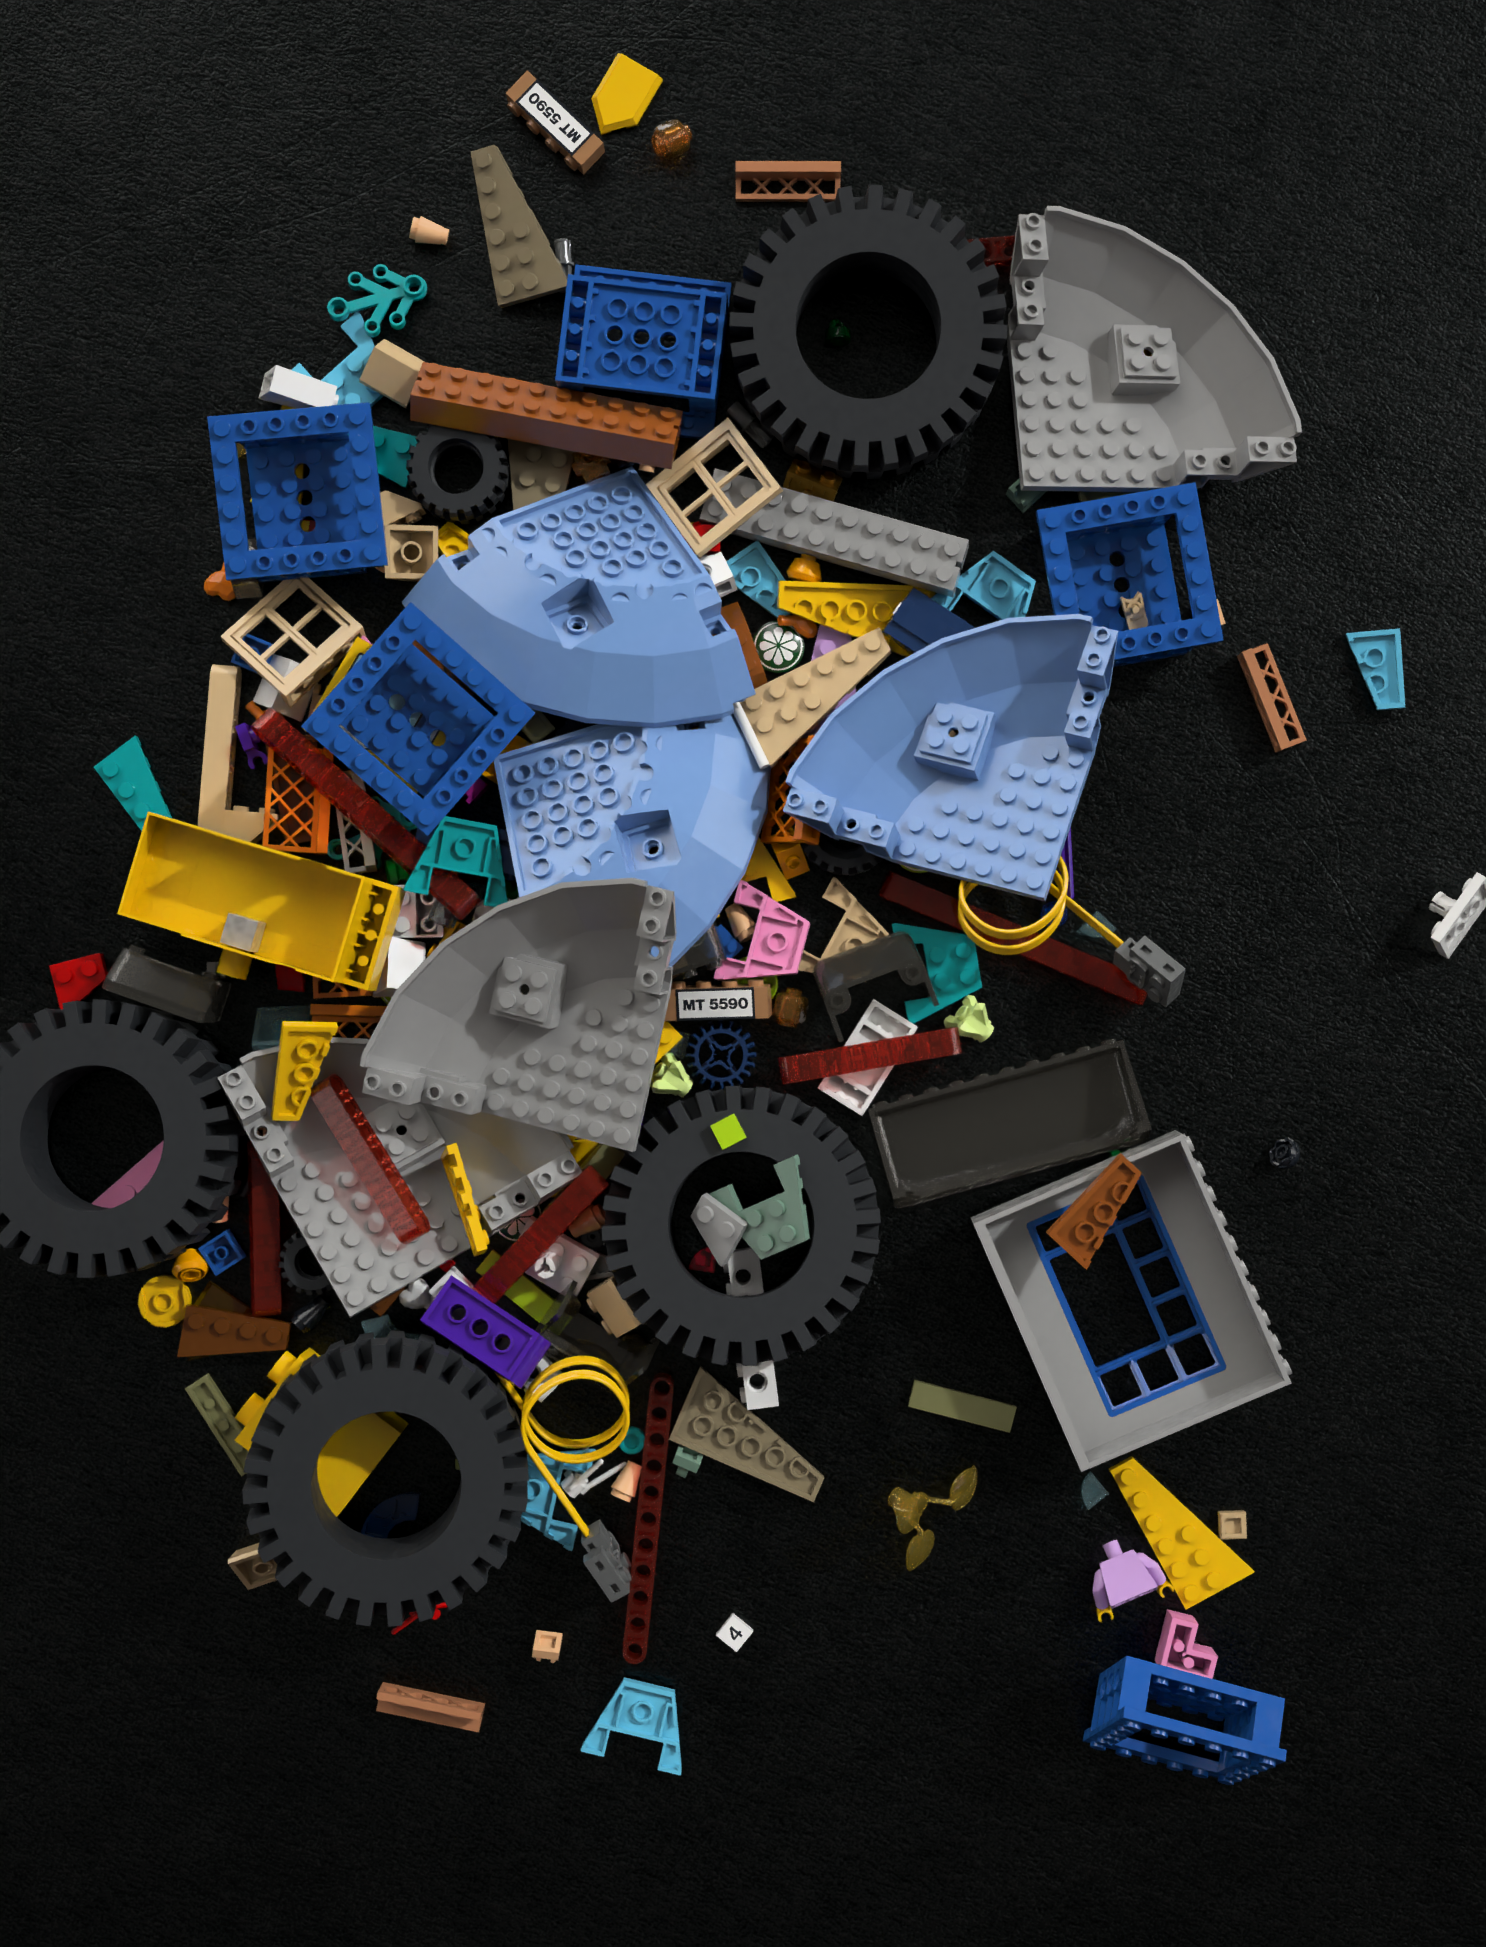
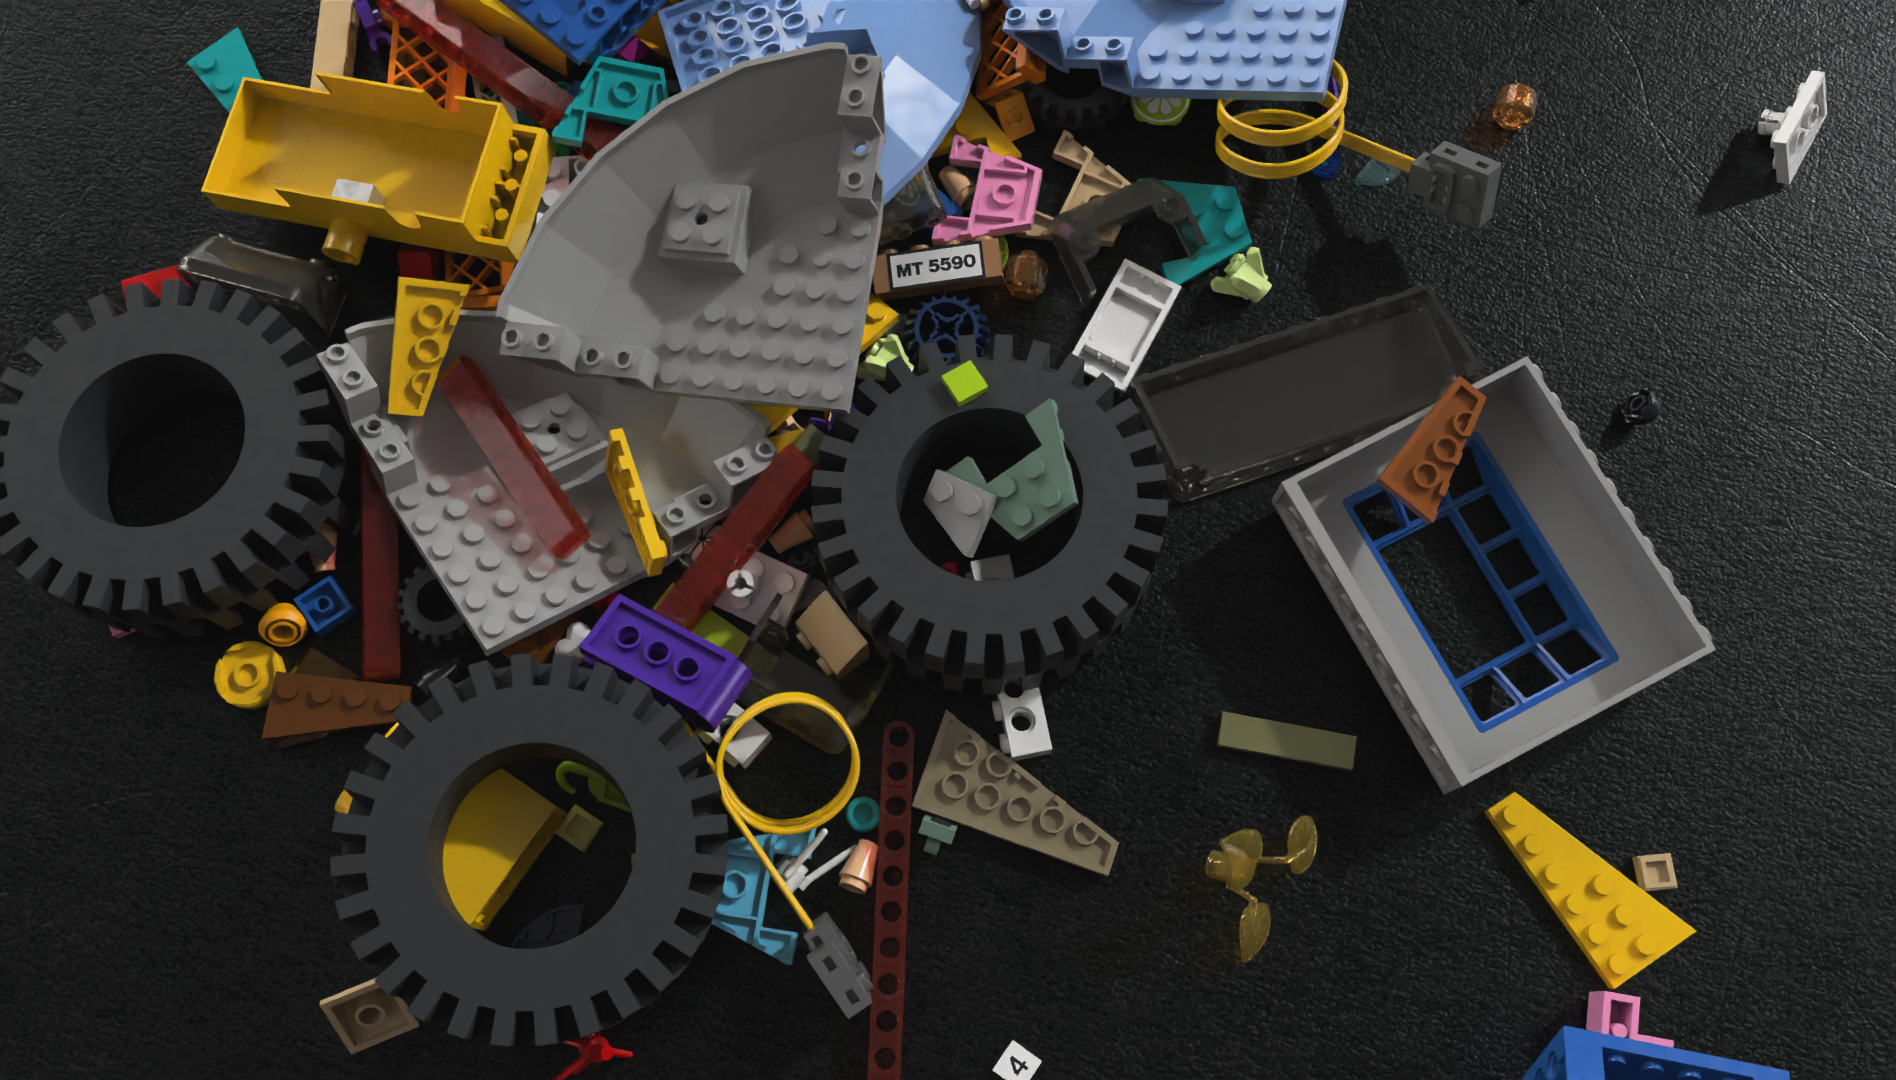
camera: 10 degrees left, 15 degrees down
olive tile [185,1373,249,1477] -> none
clear red beam [778,1027,962,1084] -> none
clear red beam [878,871,1147,1006] -> none
clear light blue tile [1081,1471,1109,1510] -> none
lavender torso [1092,1540,1174,1622] -> none
none -> light yellow tile [555,804,605,853]
none -> clear orange head [1493,83,1537,131]

